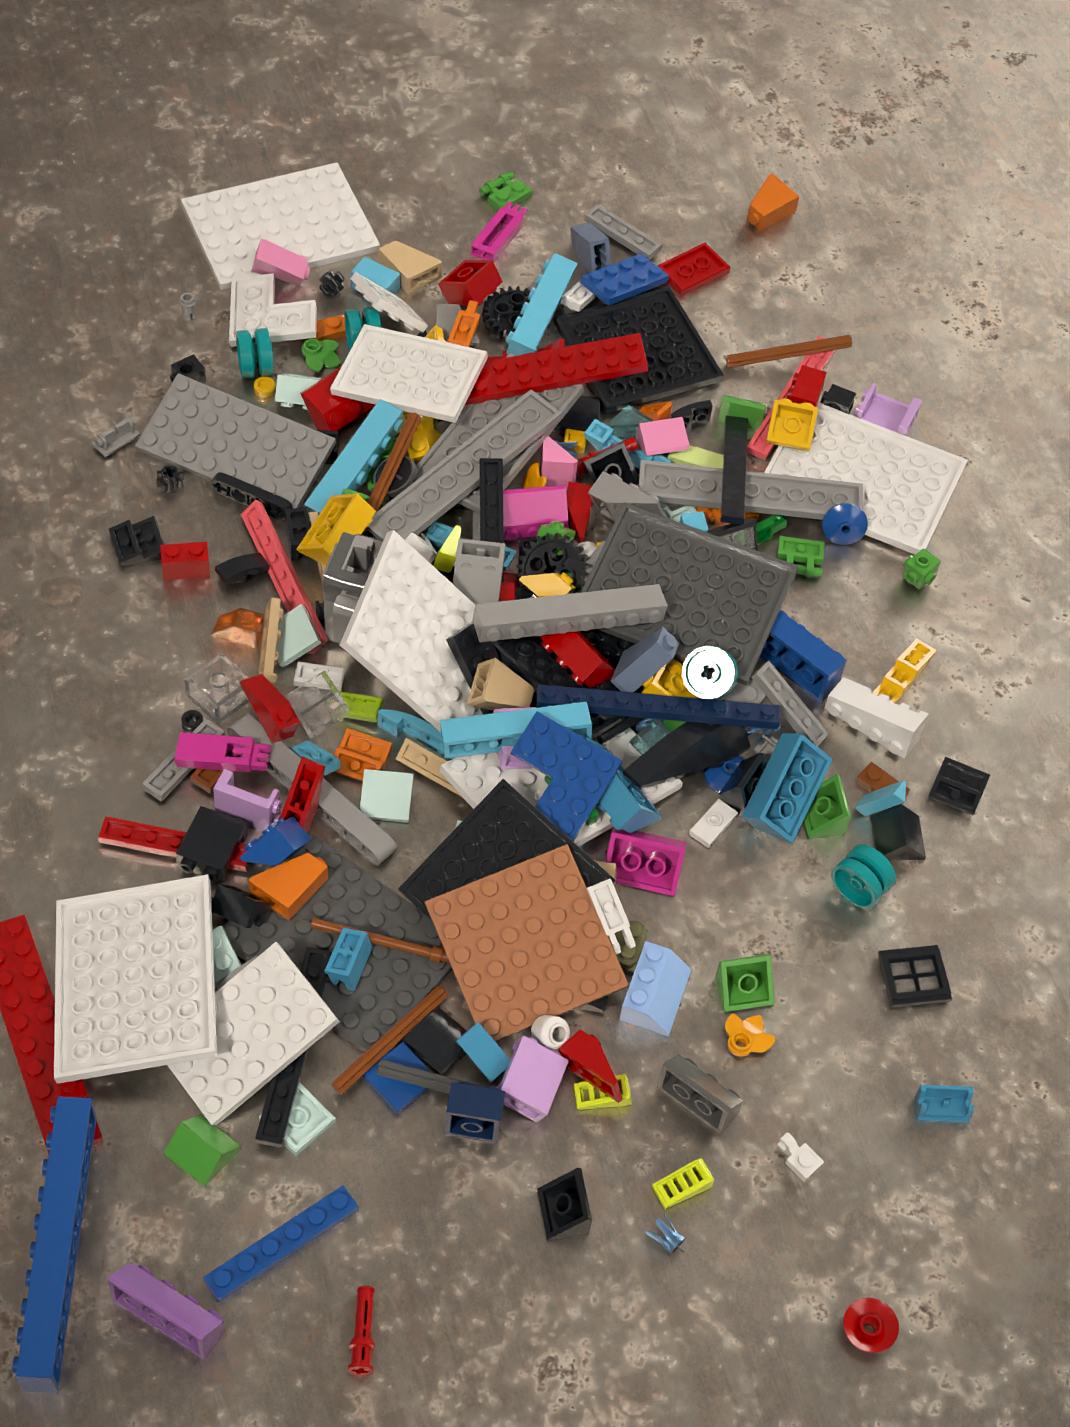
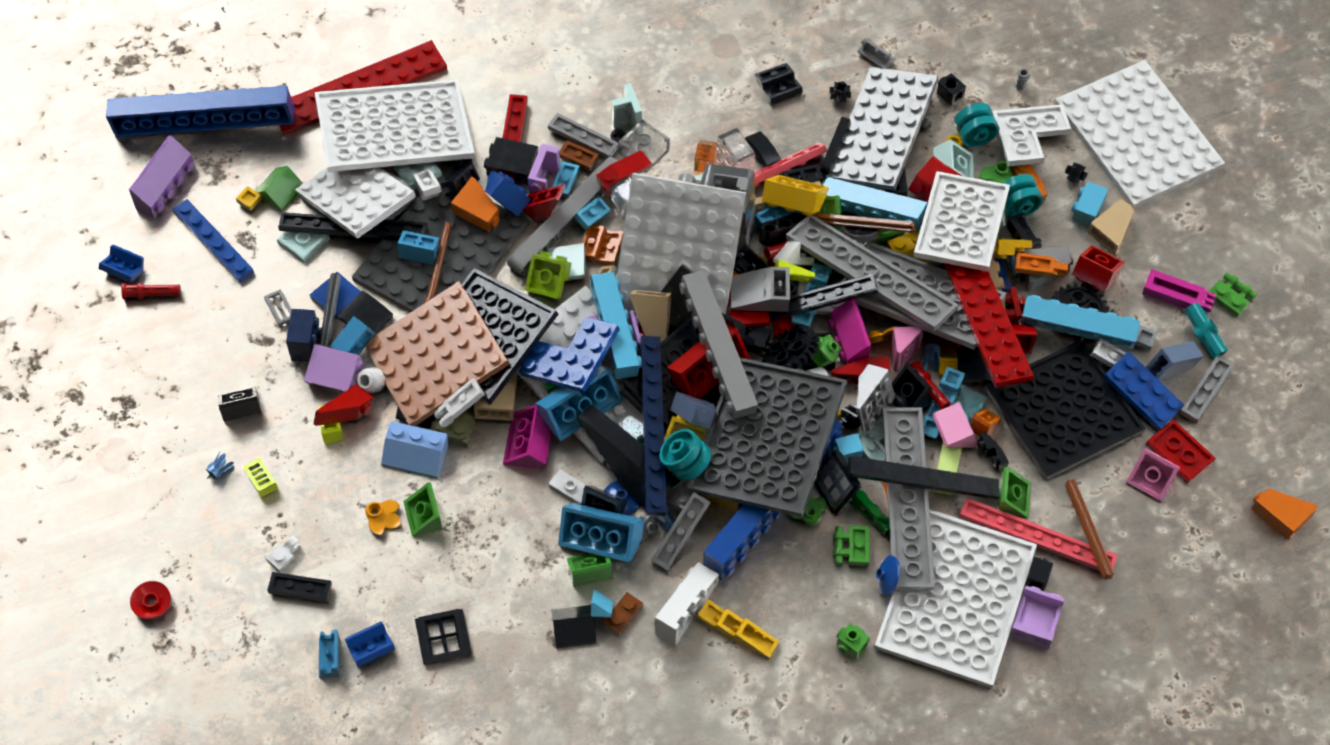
camera: 90 degrees right, 5 degrees up
red brick [160,541,210,580] -> none
dark pink hinge [175,732,271,773] -> none
bright pink slope [251,238,310,286] -> none
tan plate [258,597,283,686] -> none
dark orange axle [332,986,448,1094] -> none
white plate [351,272,428,332] -> none
yellow slope [519,572,576,597] -> none
dark grey slope [657,1054,743,1134] -> none
yellow plate [766,398,818,451] -> none
red brick [786,365,827,407] -> none
teal wheel [831,844,897,909] -> none
black slope [928,756,990,816] -> none
none -> blue bracket [98,244,144,283]
none -> yellow plate [236,186,262,211]
none -> light grey tile [264,289,292,328]
none -> black plate [267,572,332,602]
none -> blue bracket [345,621,395,667]
none -> white slope [413,168,442,200]
none -> lime plate [525,251,572,299]
none -> medium azure plate [552,161,580,198]
none -> light aqua bracket [611,83,642,134]
none -> clear brick [716,128,755,172]
none -> bright pink slope [1126,448,1180,501]
none -> teal piece [1184,302,1229,359]

